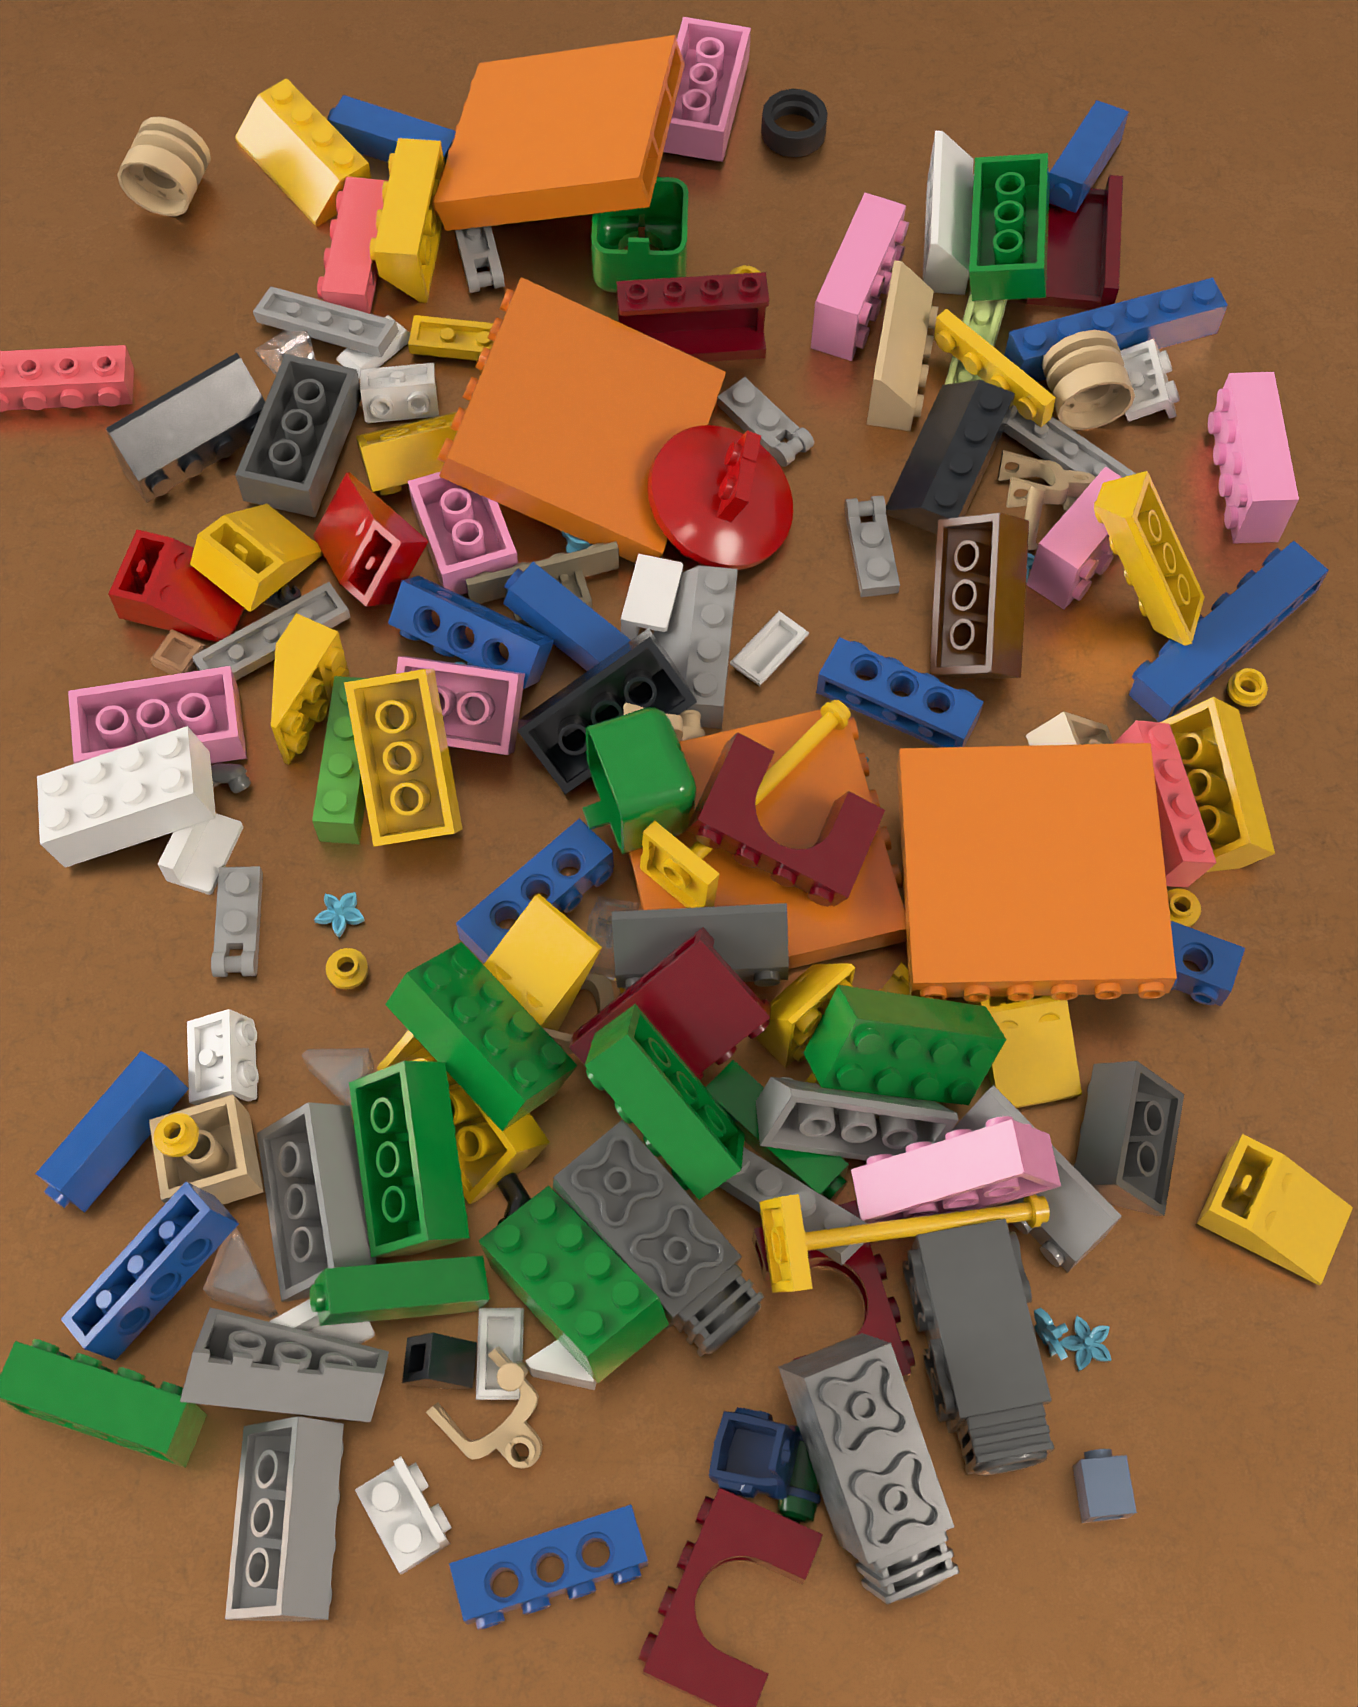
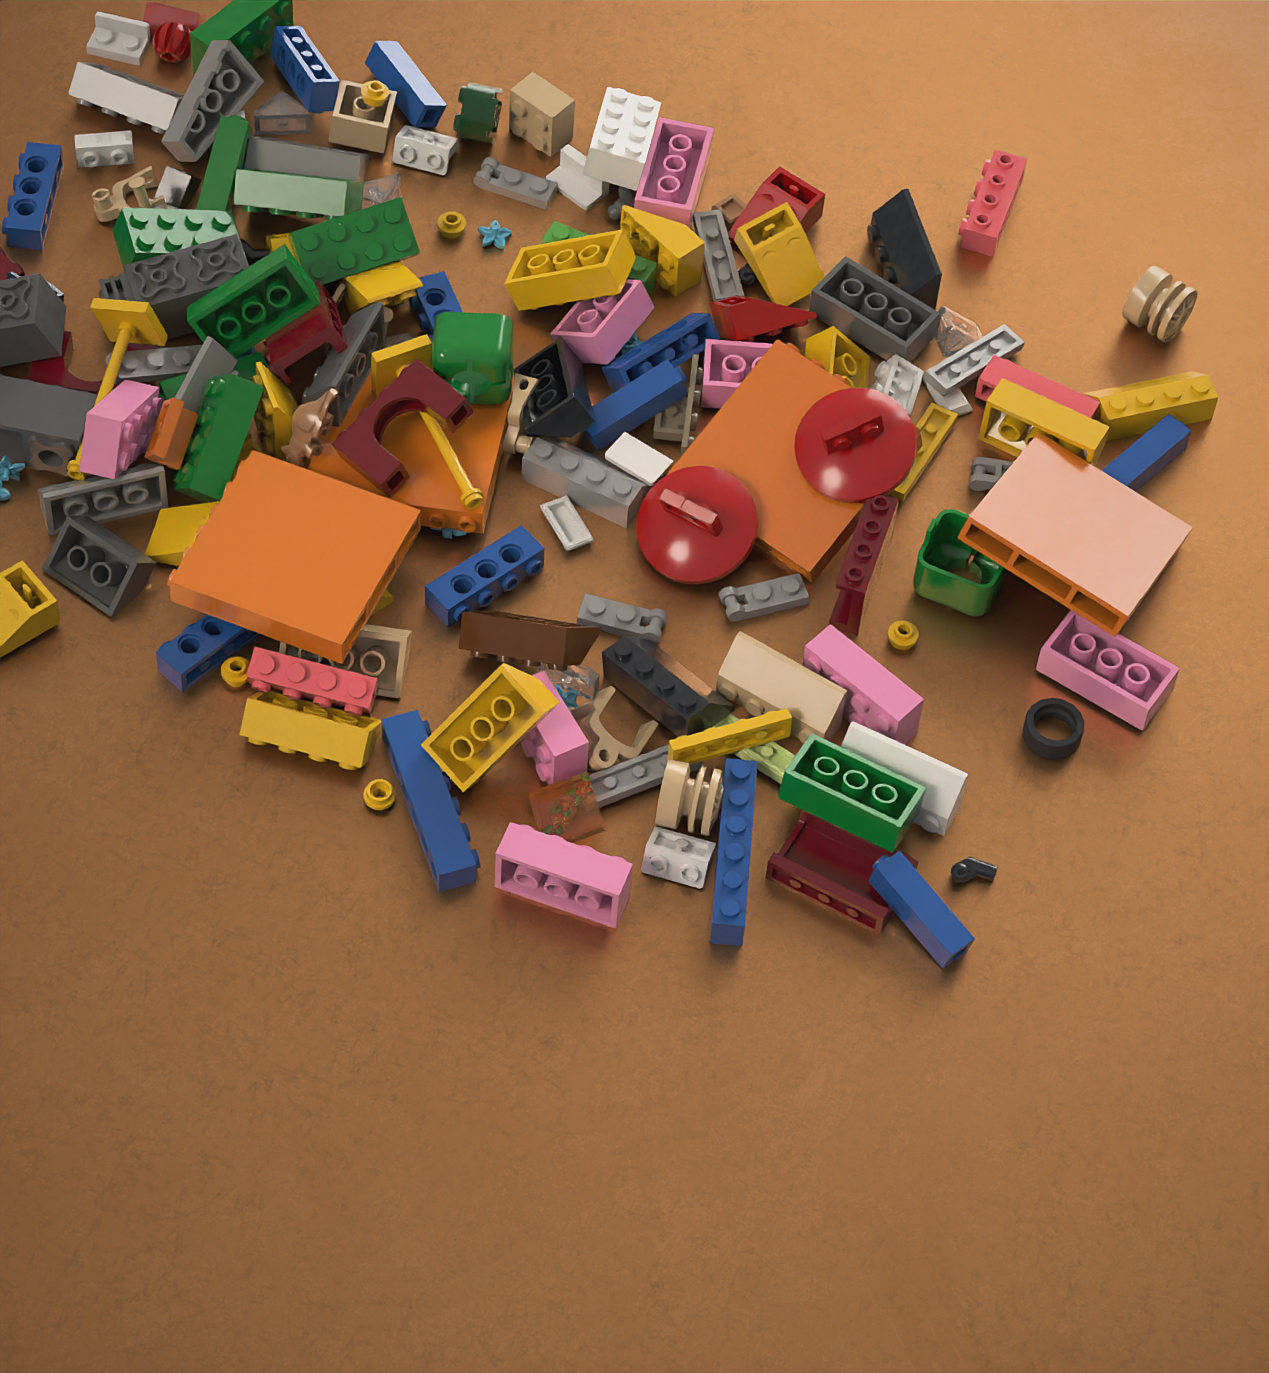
camera: 110 degrees right, 10 degrees down
none -> white bracket [86,12,151,66]
none -> red panel [143,2,207,38]
none -> orange panel [144,398,198,470]
none -> red piece [152,22,191,63]
none -> medium nougat animal [281,388,338,468]
none -> dark green brick [453,82,503,144]
none -> tan brick [509,72,575,157]
none -> clear orange tile [528,771,606,843]
none -> red bracket [794,388,917,503]
none -> black arm [950,857,998,883]

